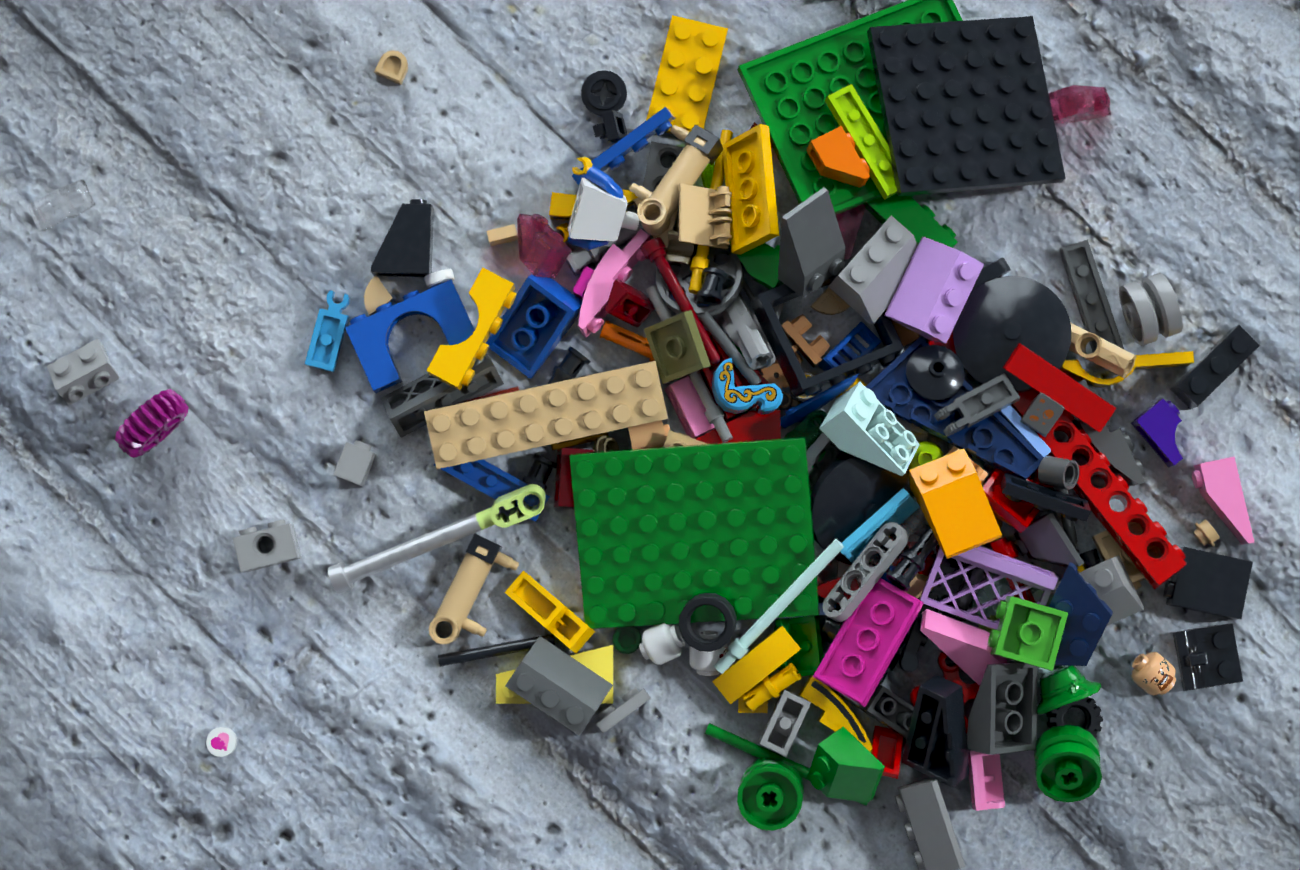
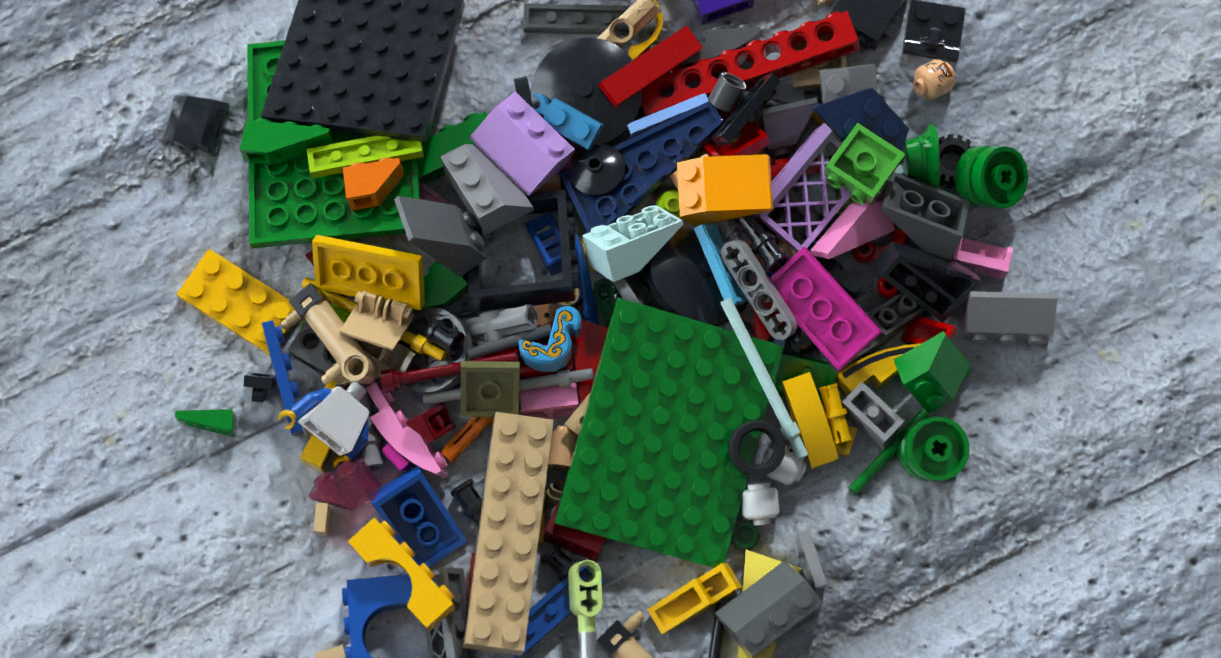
camera: 70 degrees left, 10 degrees down
black slope [371,199,434,277] -> none
tan tile [374,50,408,85] -> none
white tile [424,269,455,289] -> none
black gear [581,70,627,117] -> none
medium nougat hips [781,314,830,368] -> none
tan tile [811,287,851,315] -> none
dark grey hinge [934,373,1020,436] -> none
dark grey slope [1020,393,1065,437] -> none
none -> green slope [175,409,237,437]
none -> green slope [239,118,334,166]
none -> dark azure plate [531,93,604,150]

